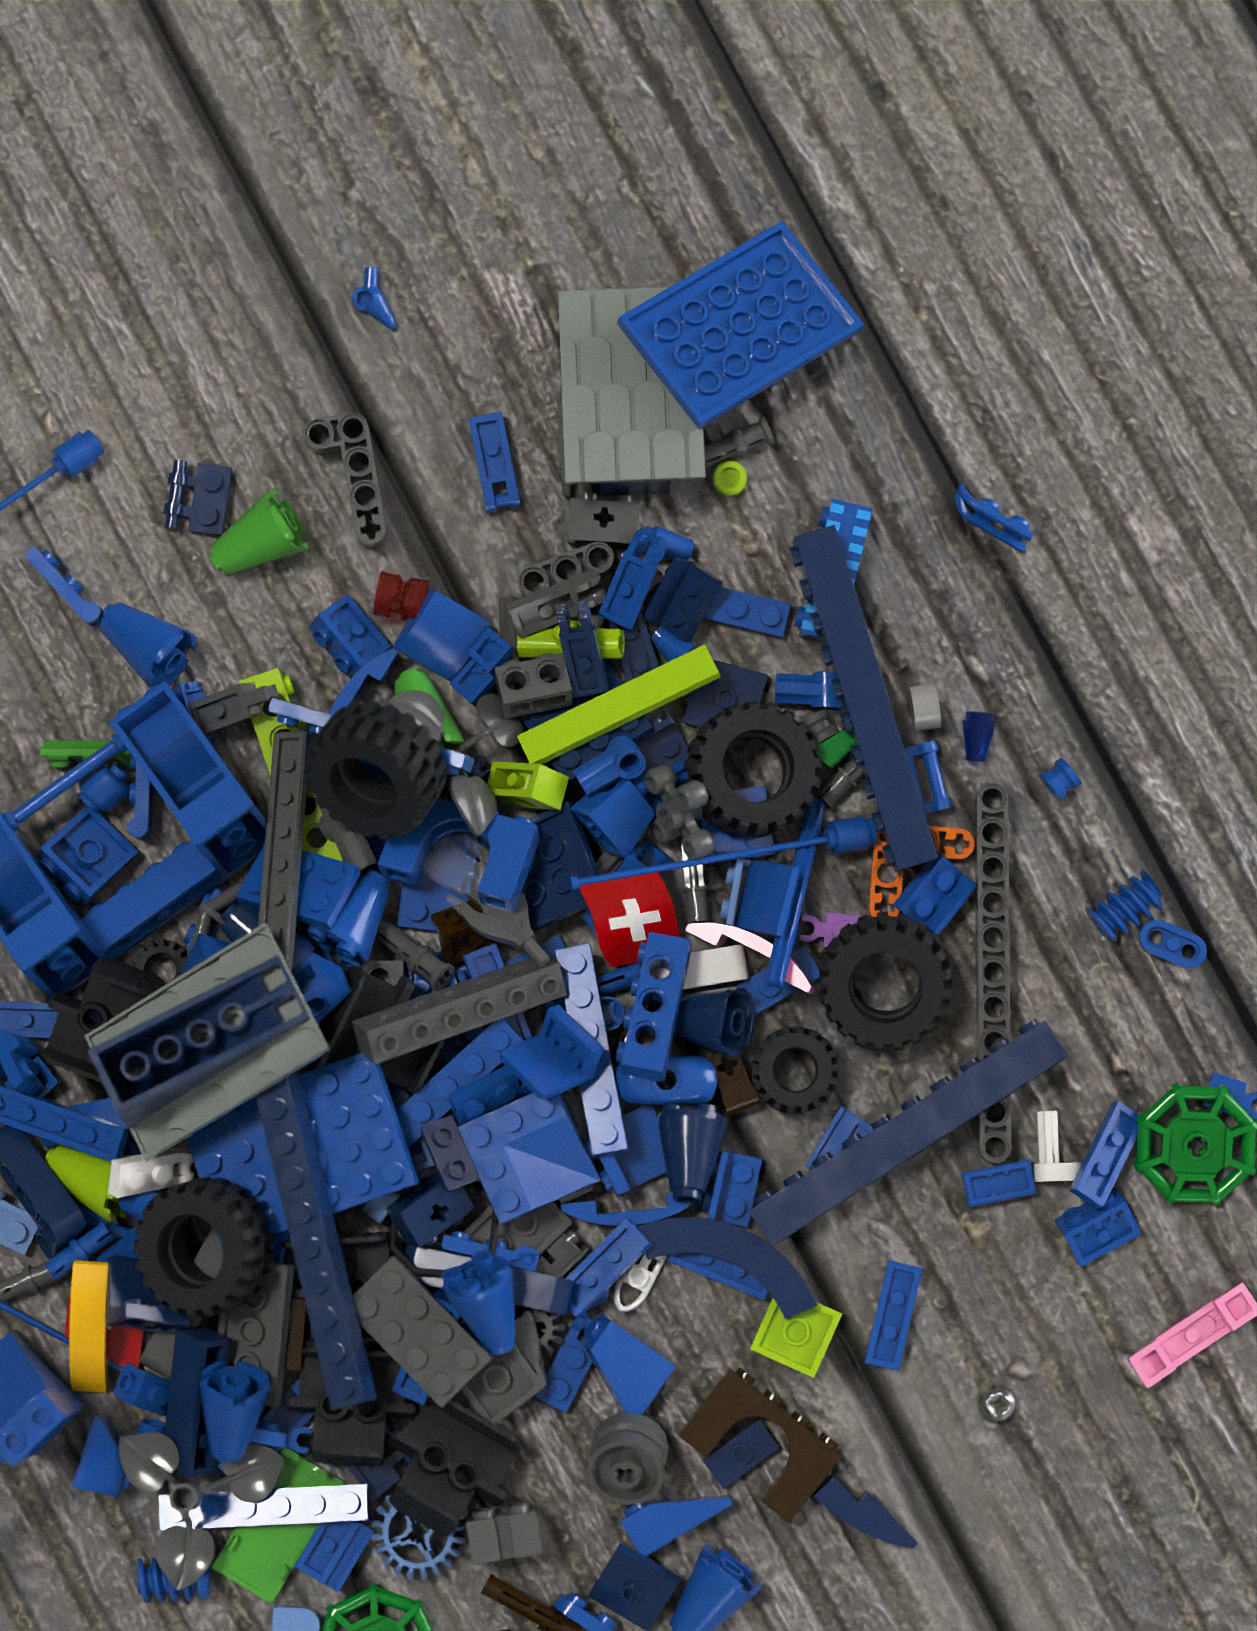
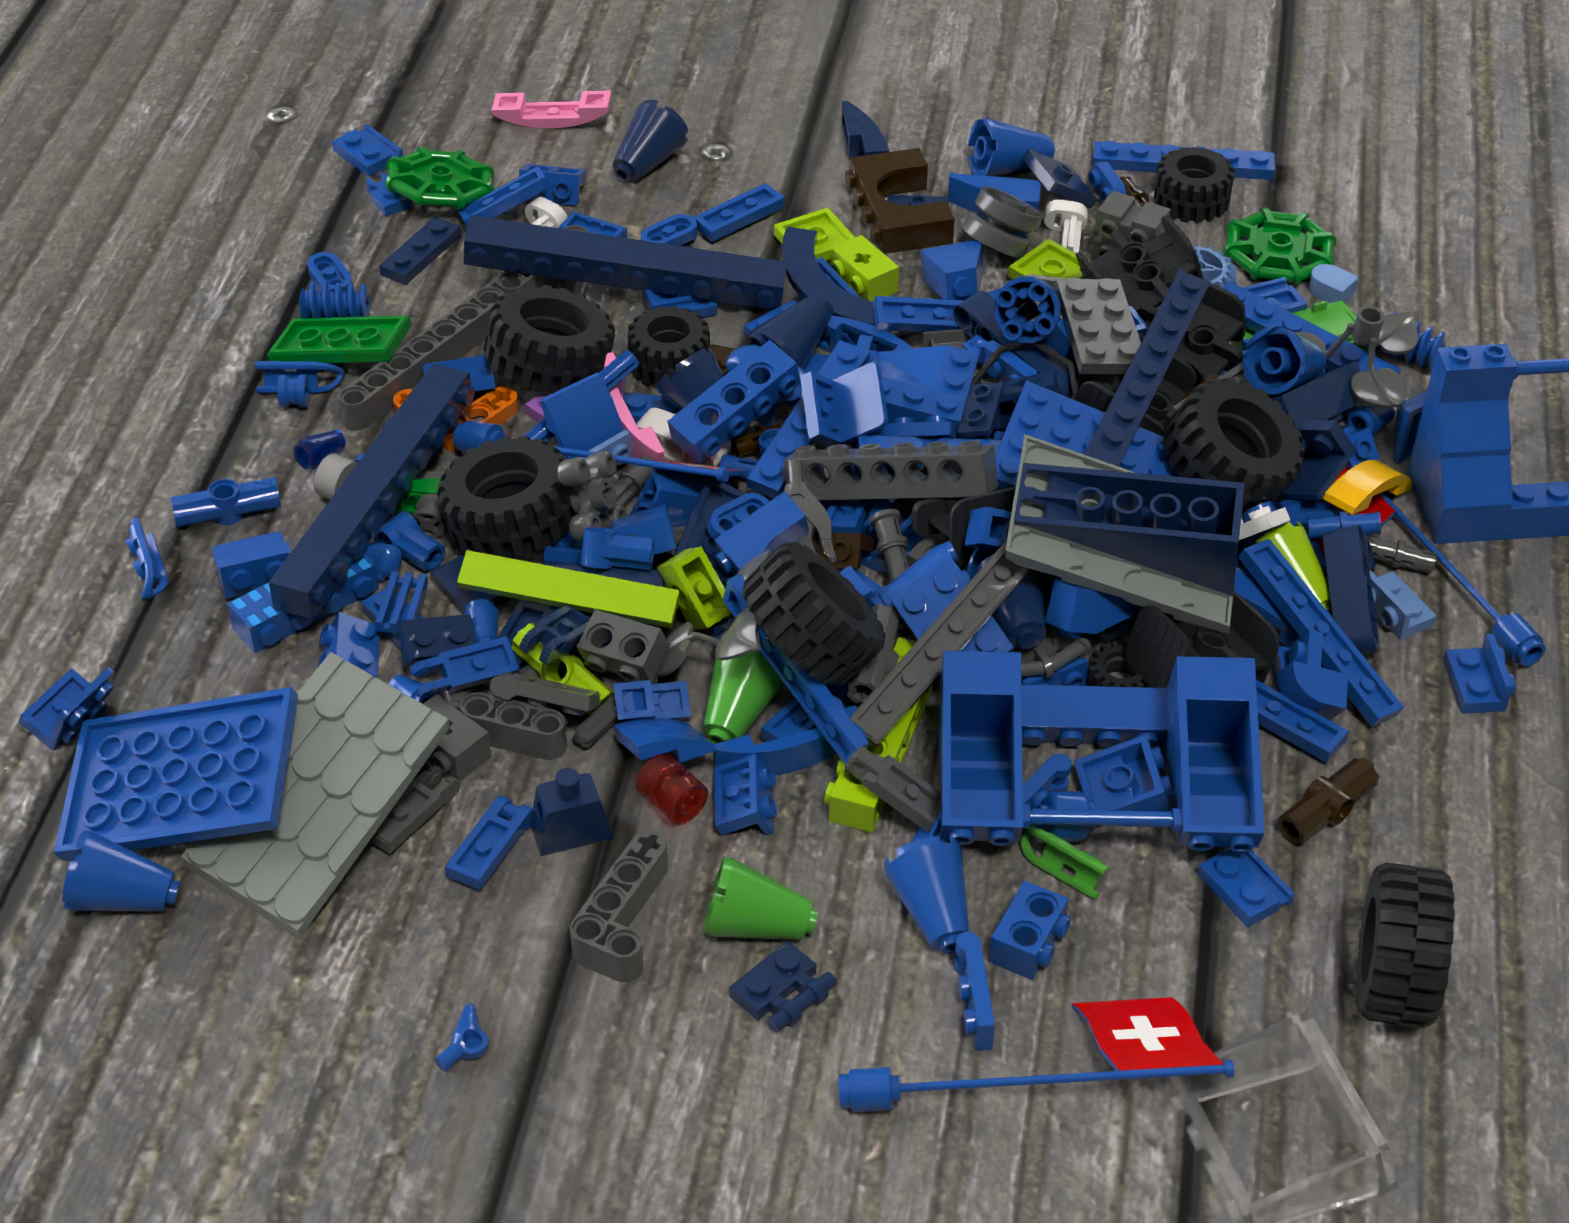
camera: 140 degrees left, 40 degrees down
none -> blue bracket [18,667,115,751]
none -> blue cone [62,830,181,911]
none -> blue piece [170,477,281,527]
none -> blue bracket [212,532,291,599]
none -> blue piece [255,361,345,393]
none -> green tile [267,316,412,363]
none -> blue bracket [318,612,379,678]
none -> blue piece [364,542,402,582]
none -> blue tile [375,571,428,633]
none -> dark blue plate [379,217,461,285]
none -> dark blue torso [531,768,613,856]
none -> dark blue cone [613,100,688,182]
none -> blue plate [641,214,697,246]
none -> blue plate [707,493,769,539]
none -> lime brick [829,235,899,302]
none -> blue brick [988,880,1072,980]
none -> lime plate [1008,239,1091,279]
none -> white piece [1044,200,1088,253]

